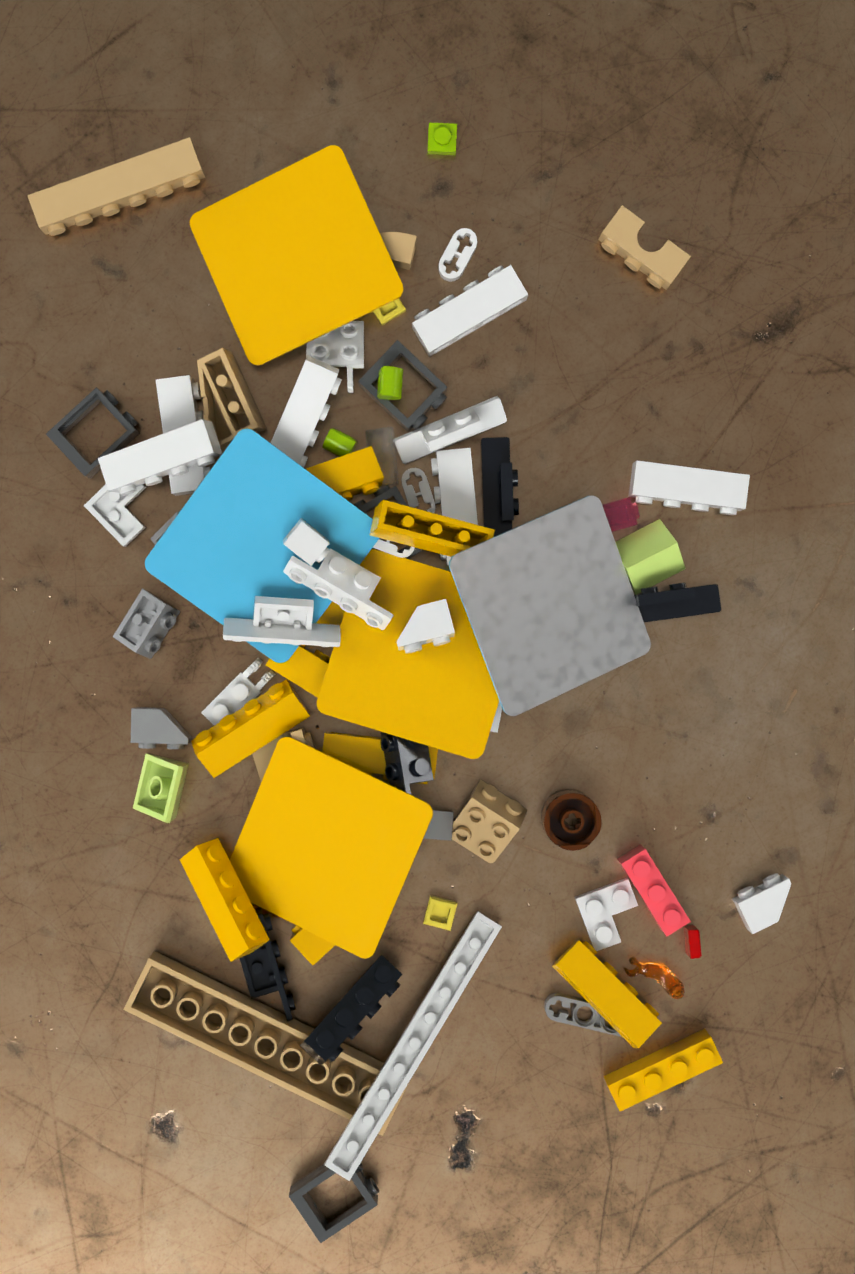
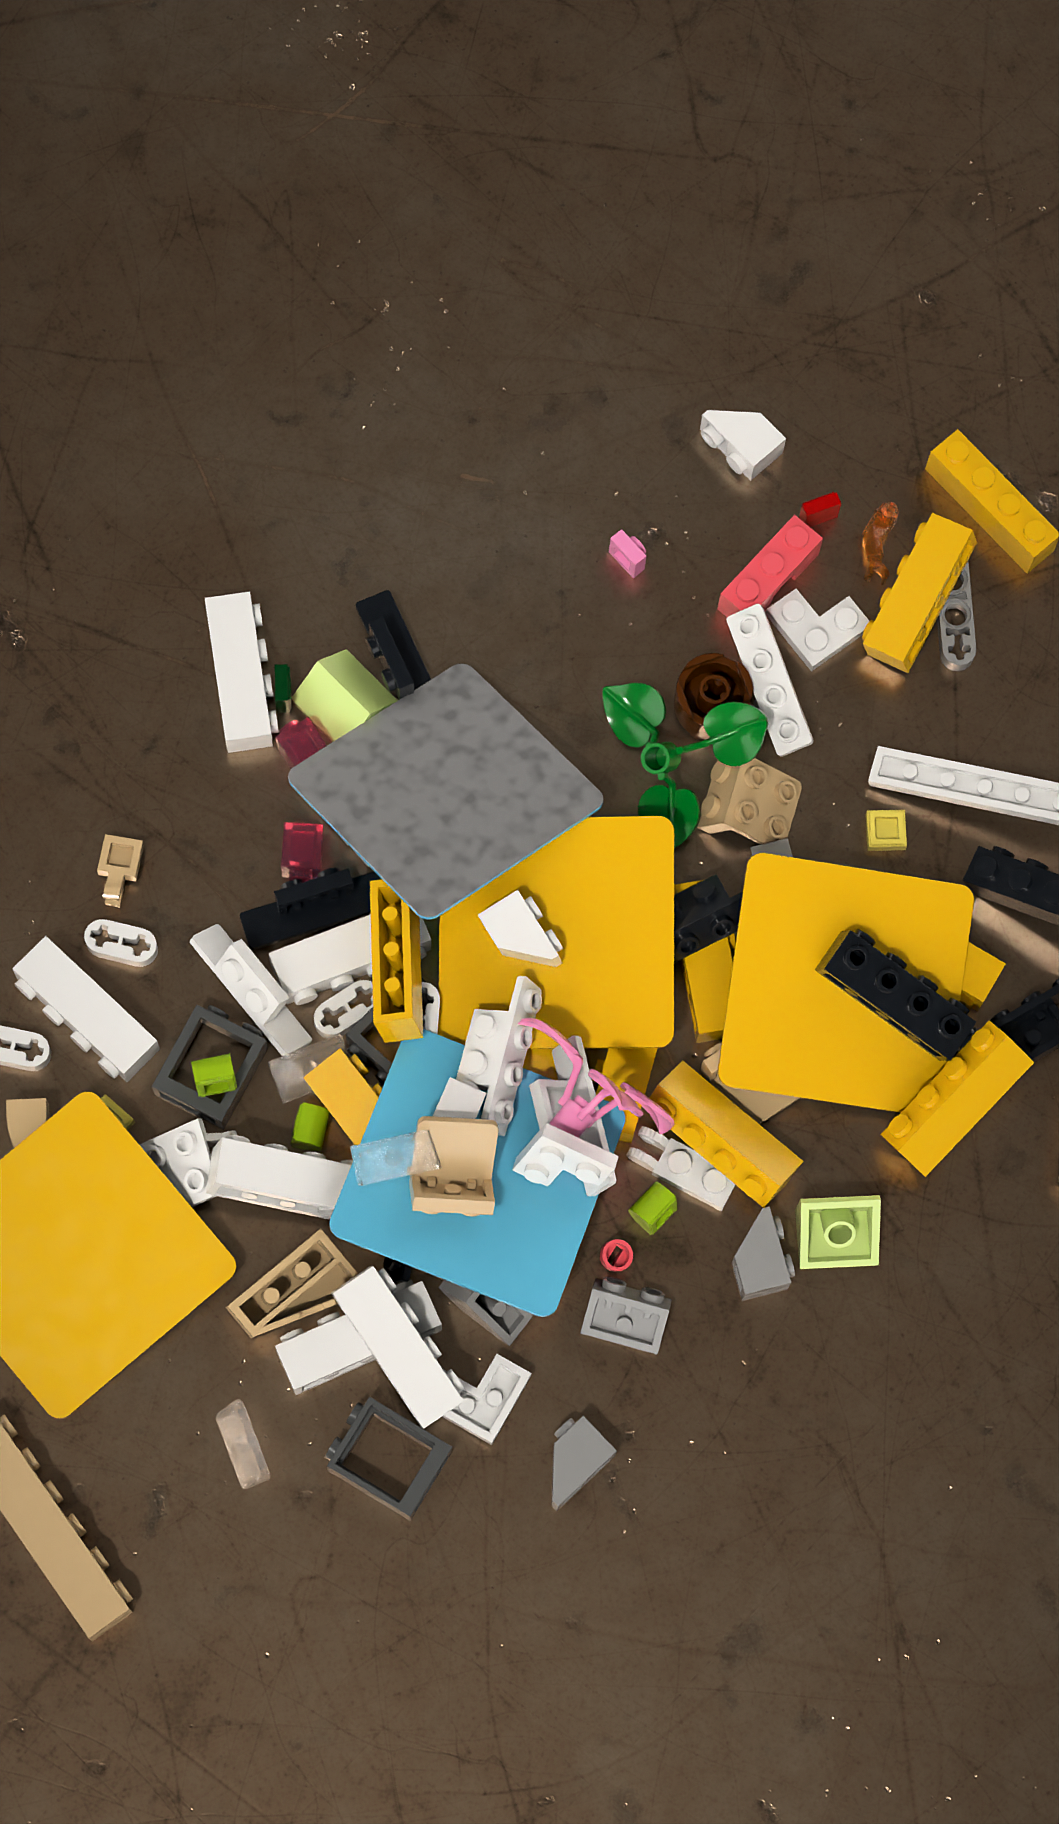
camera: 115 degrees left, 15 degrees down
none -> white beam [84,919,158,967]
none -> tan plate [97,834,144,908]
none -> clear slope [216,1399,271,1489]
none -> dark green tile [274,664,292,713]
none -> clear pink brick [281,822,324,882]
none -> clear slope [350,1129,441,1186]
none -> tan bracket [409,1116,499,1217]
none -> white plate [512,1123,619,1187]
none -> bright pink plant [518,1018,674,1138]
none -> light grey slope [551,1415,617,1511]
none -> coral hinge [599,1239,633,1272]
none -> green plant [602,683,769,849]
none -> bright pink plate [609,529,647,579]
none -> lime brick [628,1181,677,1235]
none -> white bracket [726,604,814,757]
none -> black brick [815,929,976,1061]

